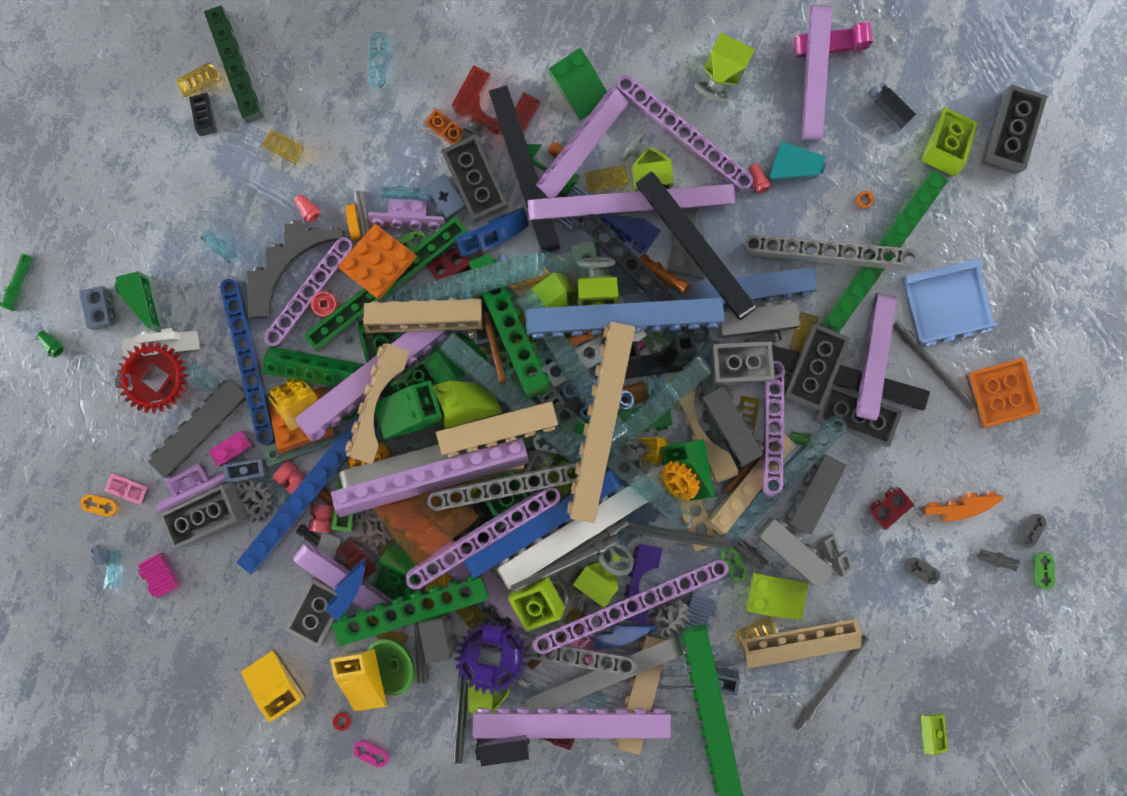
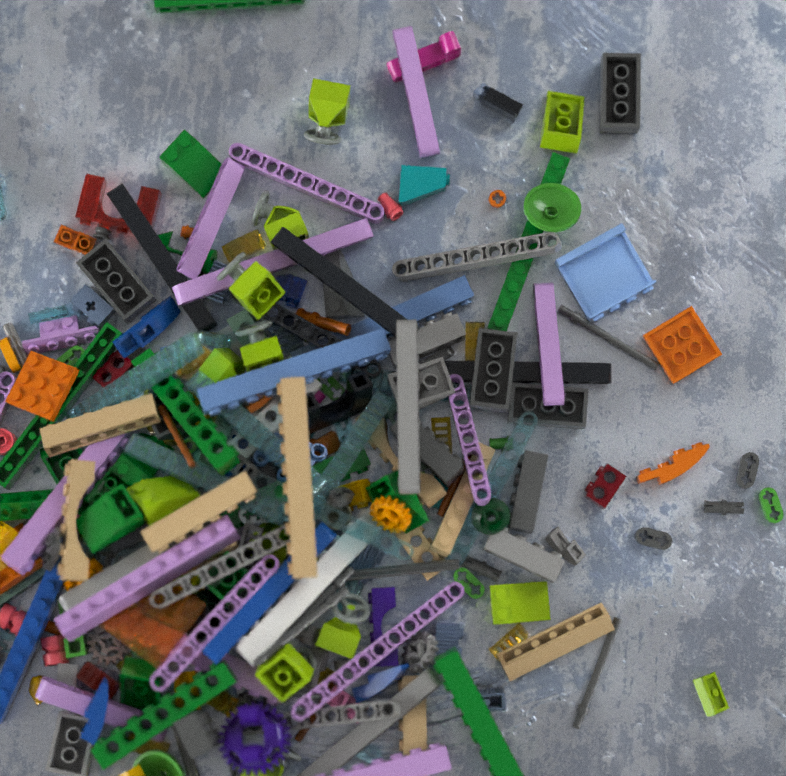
camera: 15 degrees left, 5 degrees down
dark grey axle [296,524,321,547] -> none
none -> yellow arm [28,675,43,705]
none -> dark grey slope [41,527,61,571]
none -> lime piece [217,252,286,320]
none -> light grey beam [396,319,420,494]
none -> dark green dish [471,498,510,535]
none -> bright green dish [523,183,582,232]

